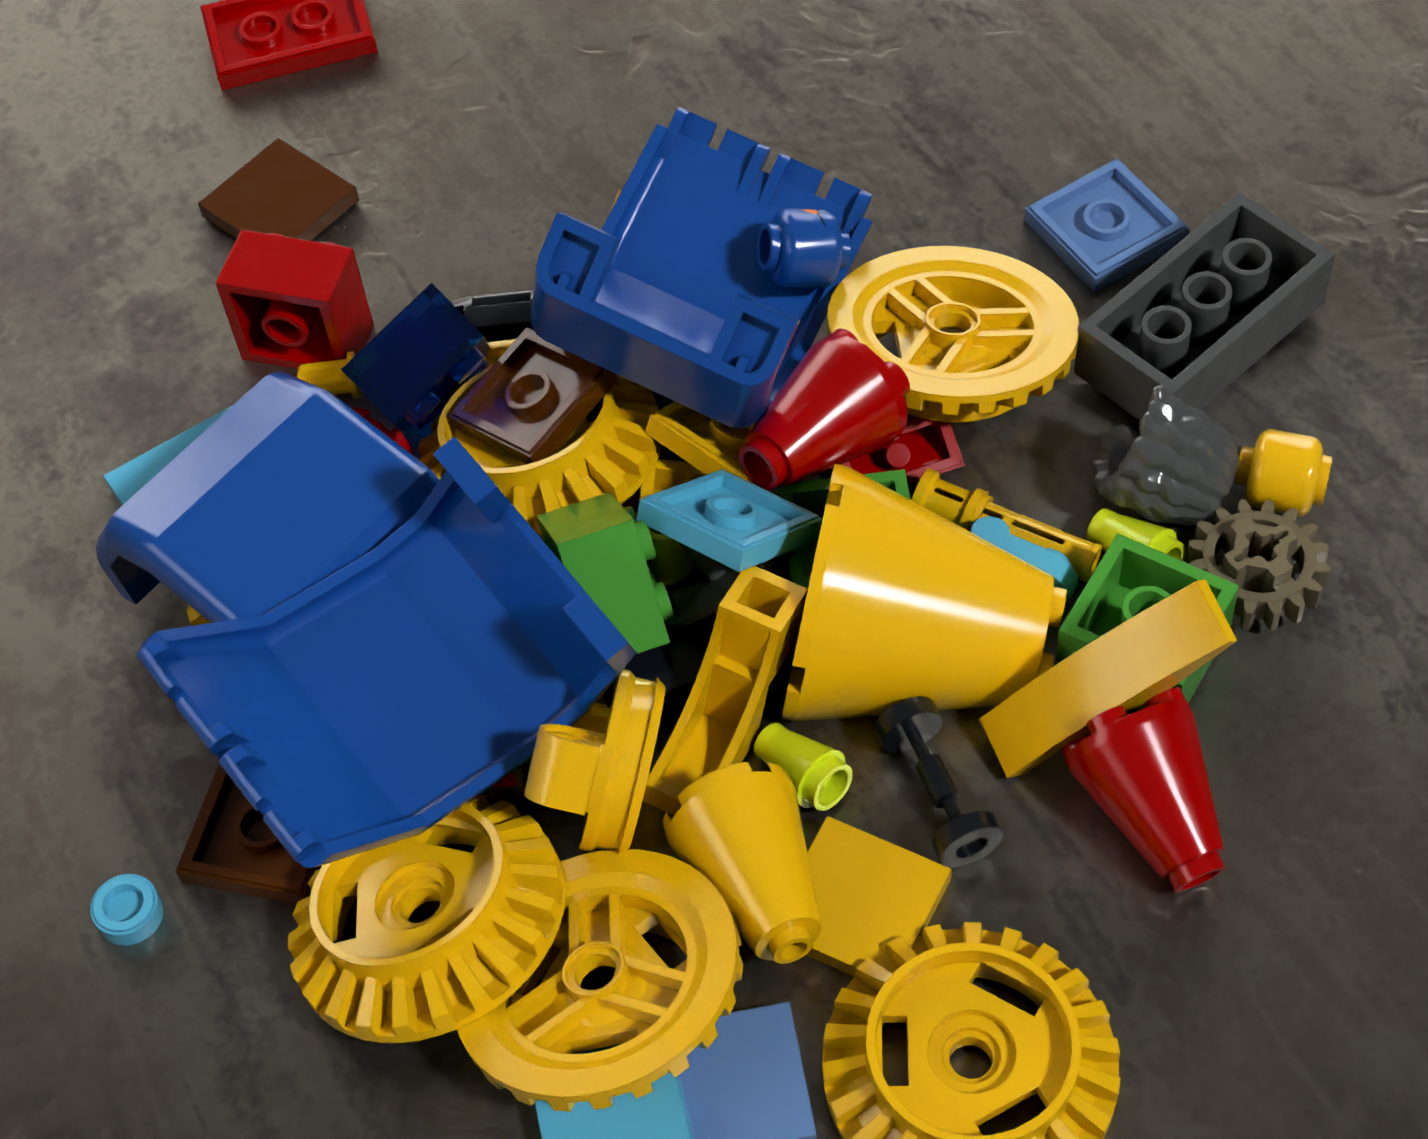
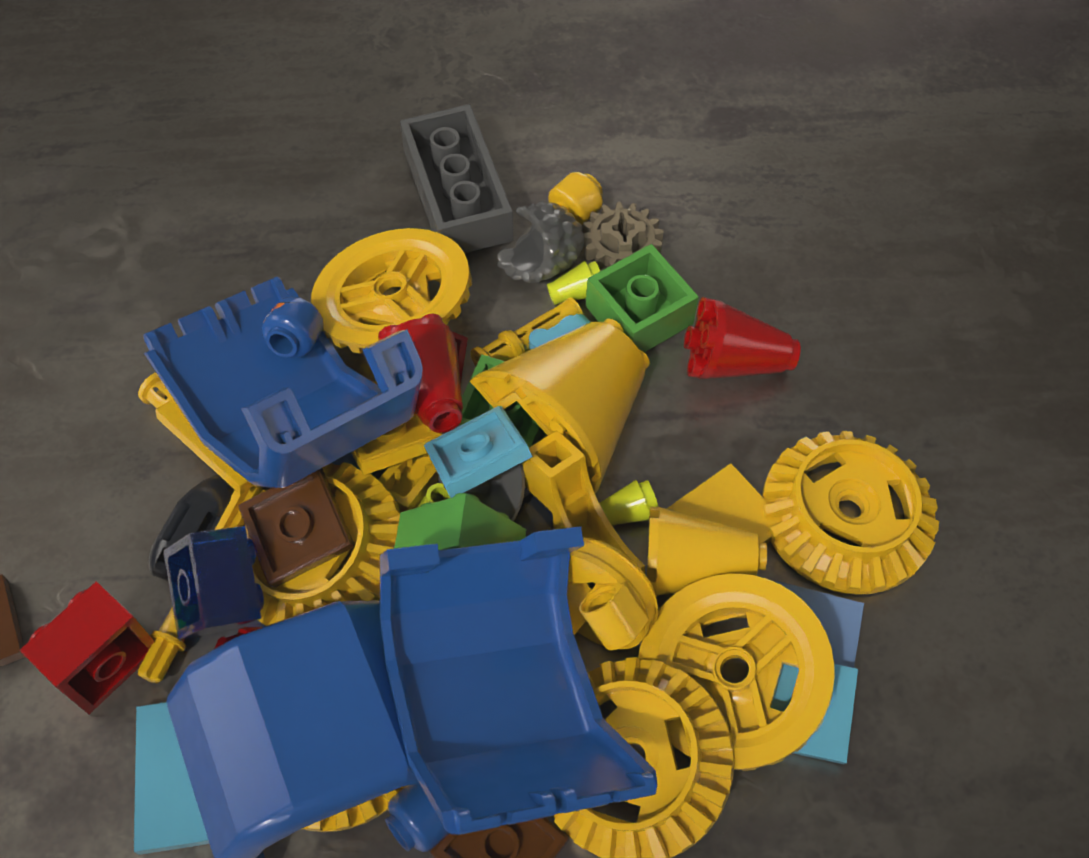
camera: 70 degrees left, 5 degrees up
black wheel [874,696,1003,868] -> none
yellow slope [980,579,1237,778] -> none
medium blue tile [1024,158,1189,293] -> none

